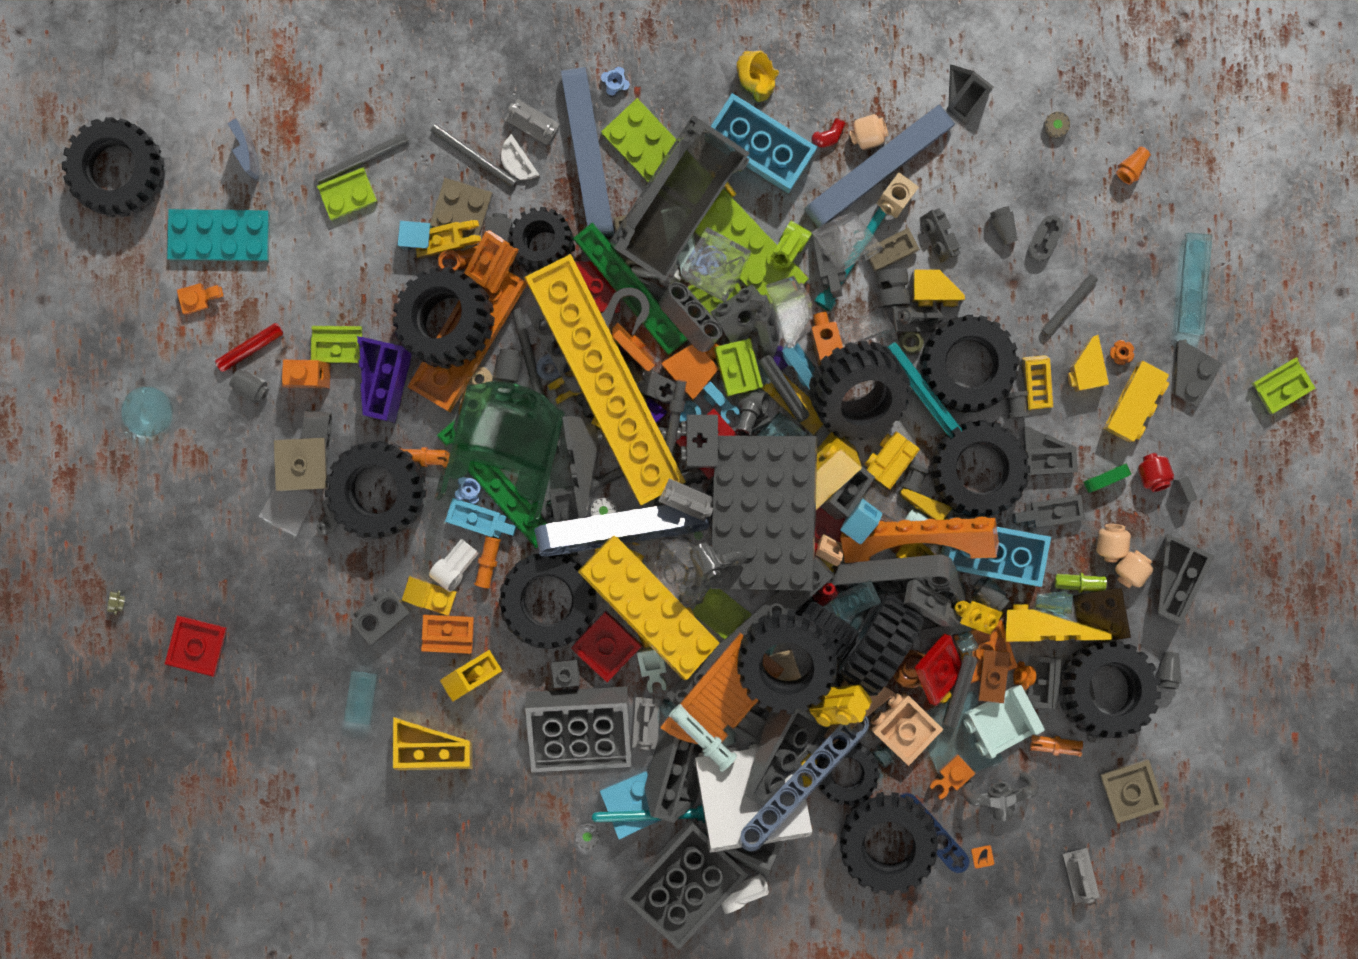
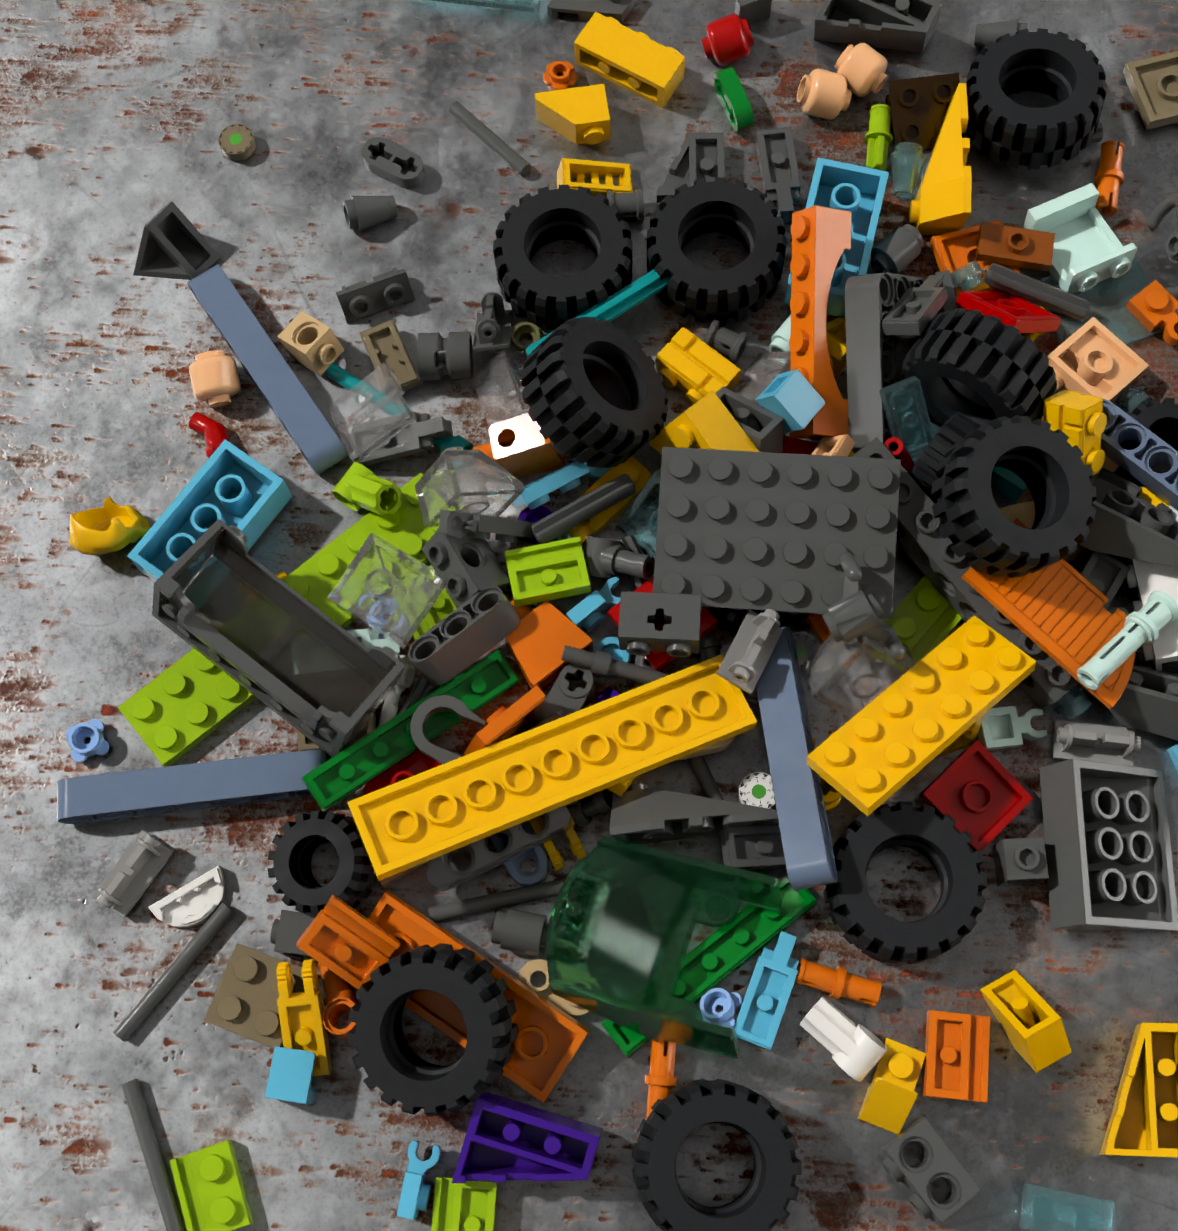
camera: 85 degrees left, 15 degrees down
yellow slope [898,489,952,520] -> none
yellow slope [912,270,965,307] -> none
yellow hinge [955,601,1003,635] -> none
orange plate [1013,661,1036,690] -> none
dark grey hinge [1027,655,1061,709] -> none
orange cone [1116,146,1151,184] -> none
none -> medium azure plate [396,1141,442,1220]

